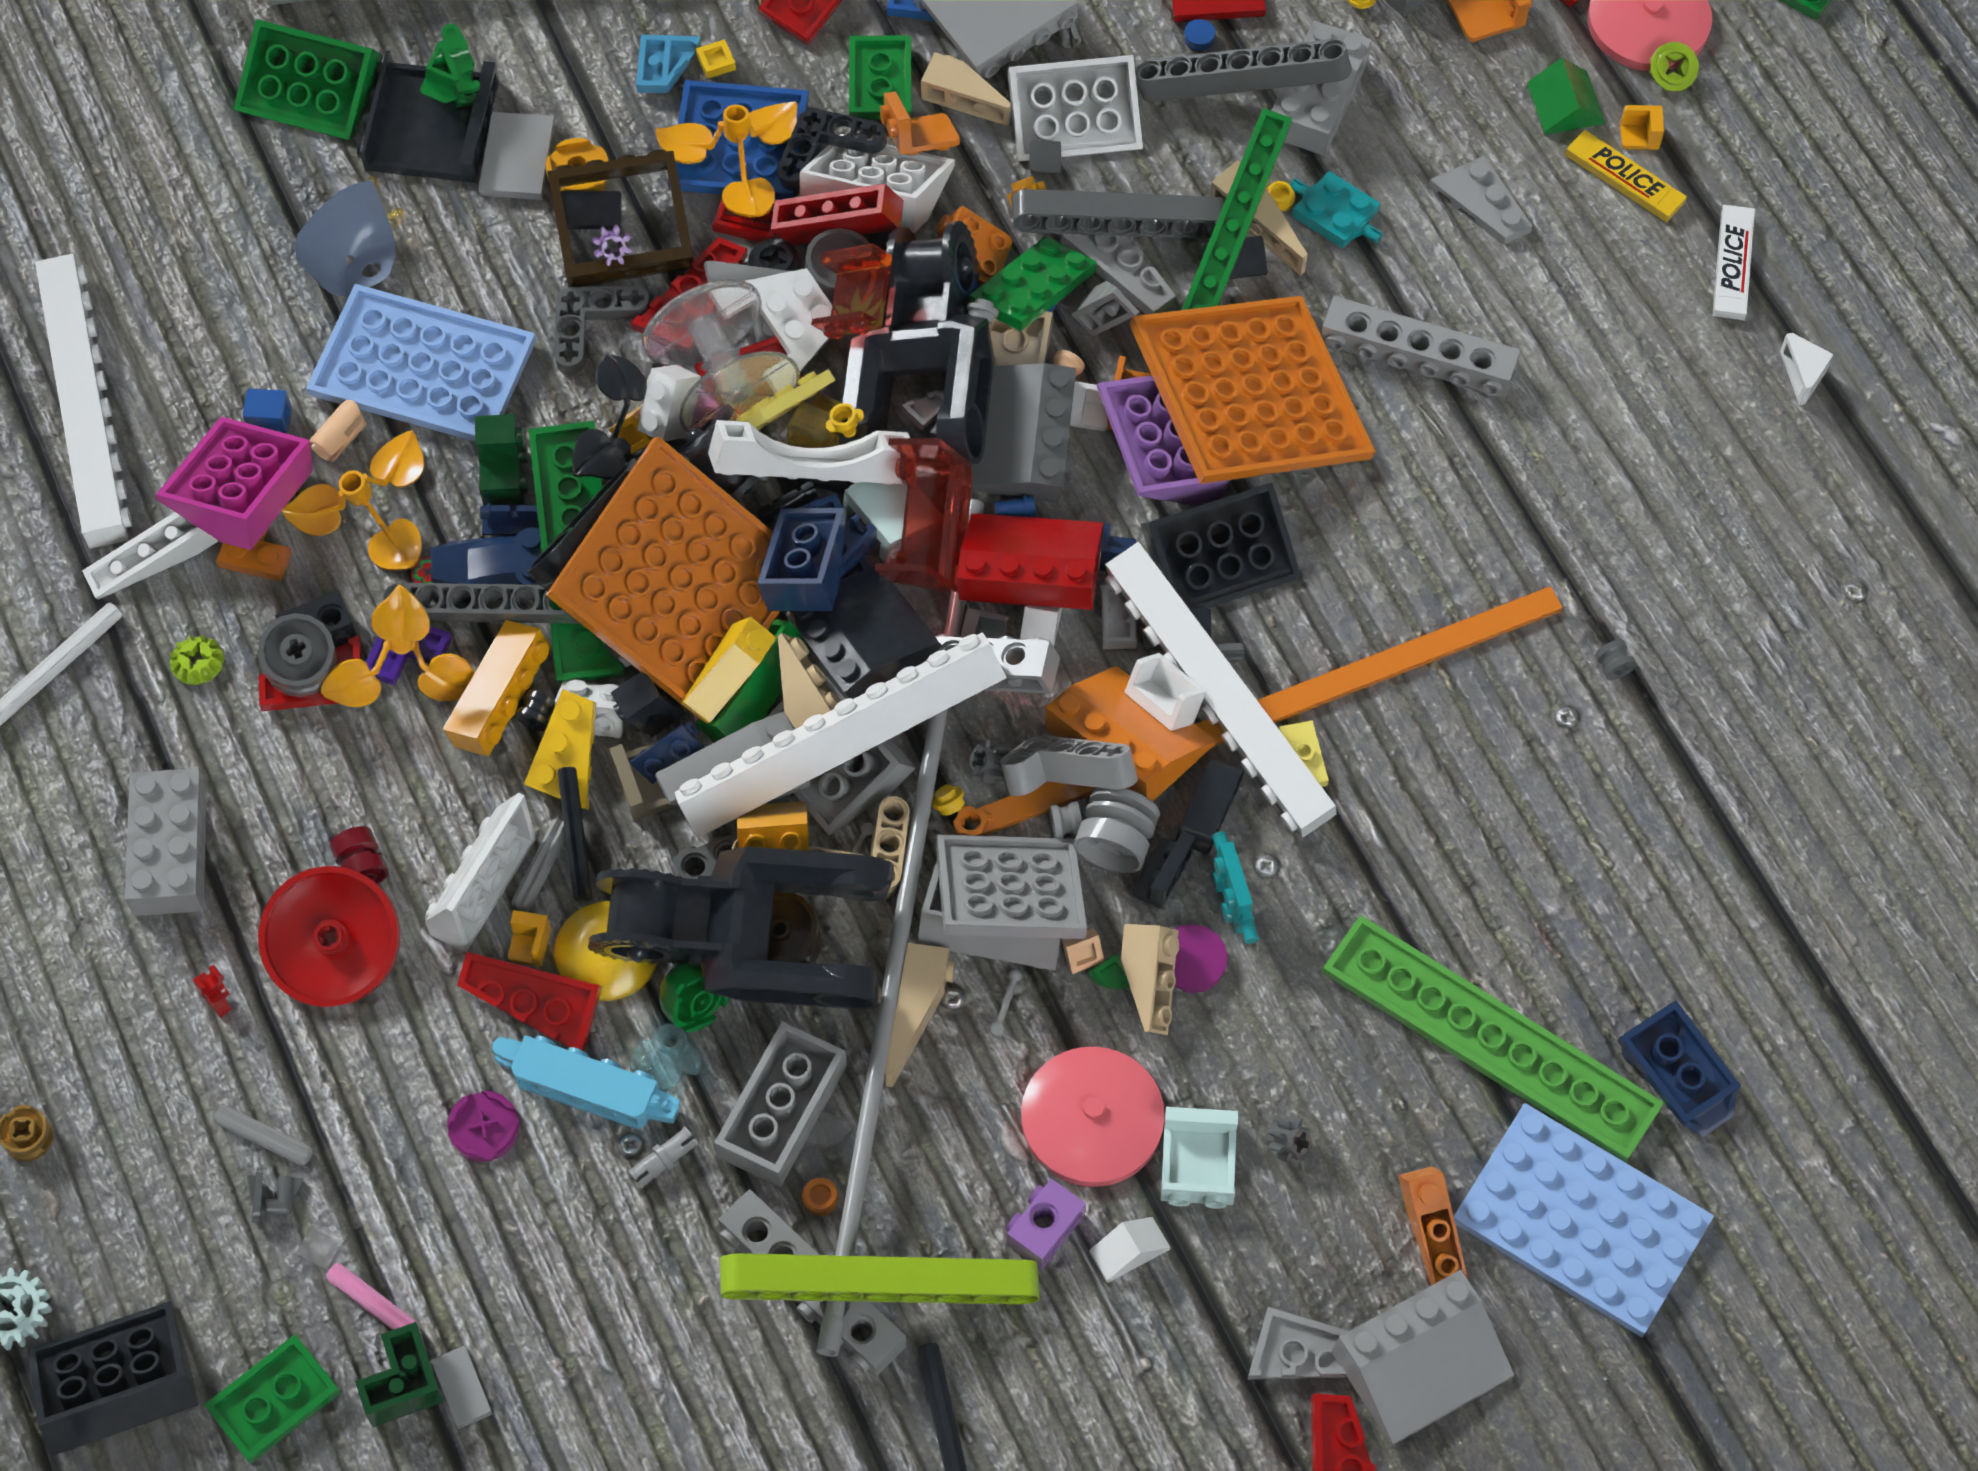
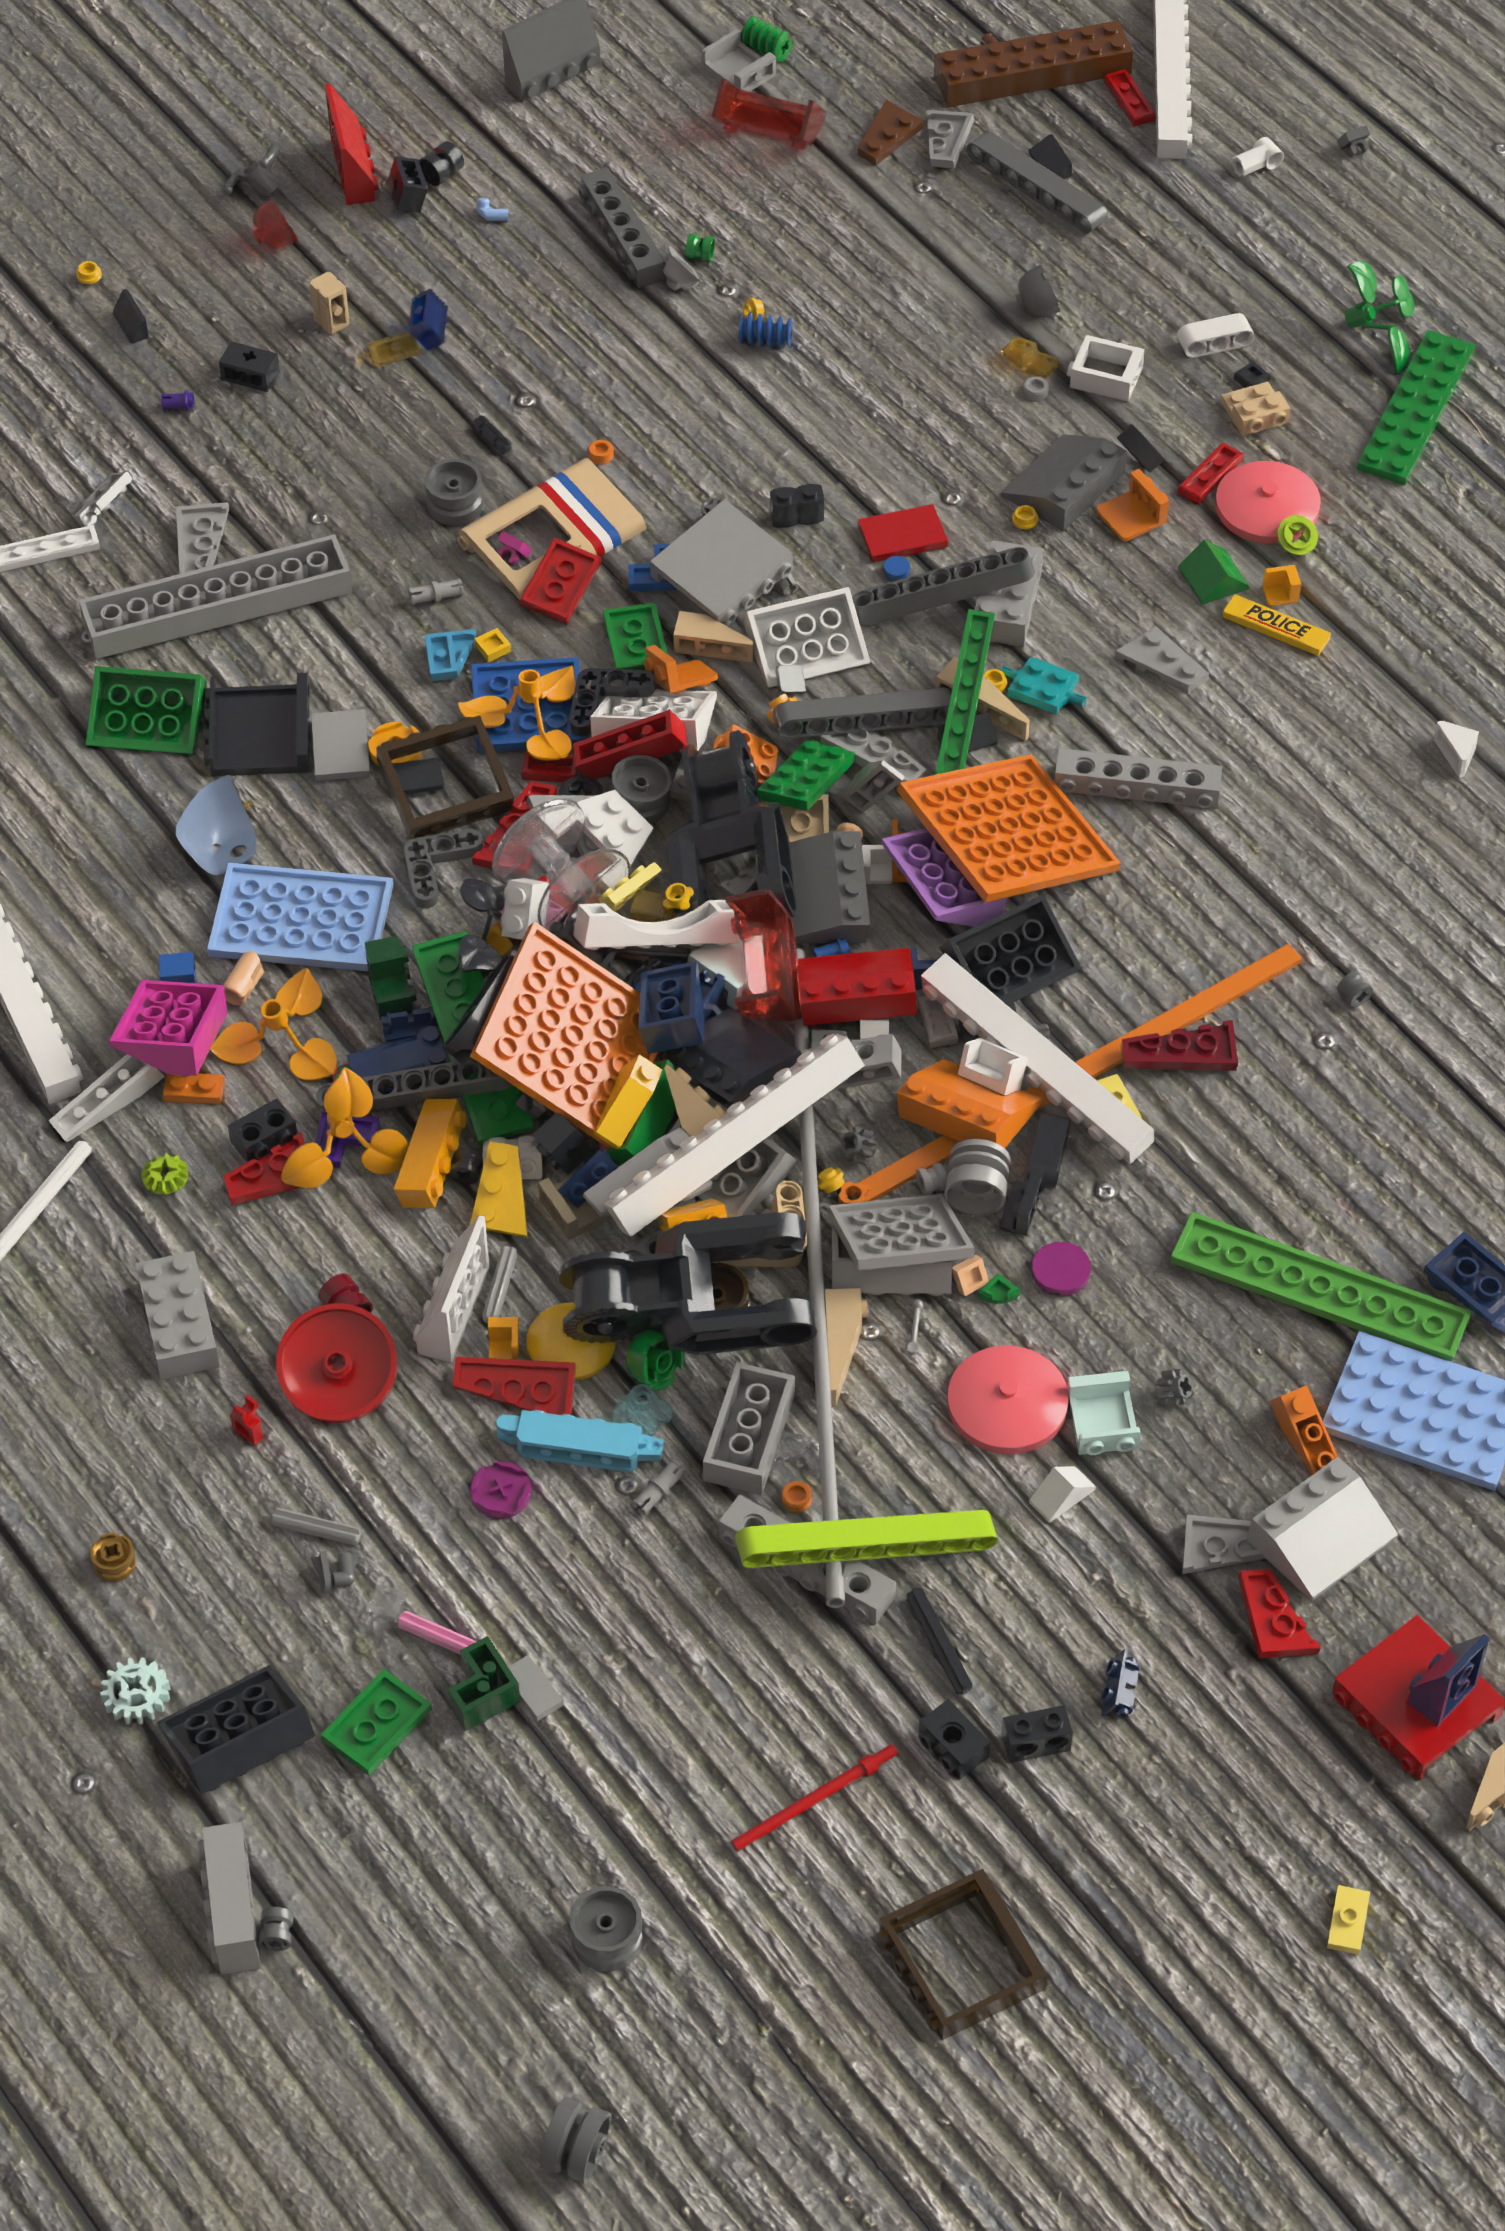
camera: 10 degrees left, 10 degrees down
dark grey wheel [258,613,338,697] -> none
green piece [420,24,480,108] -> none
black axle [558,767,592,901] -> none
medium lavender gear [592,225,633,266] -> none
clear red panel [811,244,893,339] -> none
light grey plate [966,299,999,325] -> none
light grey beam [1000,735,1138,796] -> none
medium lavender brick [1006,1178,1086,1270] -> none
tan slope [1121,924,1179,1035] -> none
teal plate [1212,832,1260,944] -> none
white tile [1712,204,1755,320] -> none
none -> dark red wing [1121,1020,1238,1071]

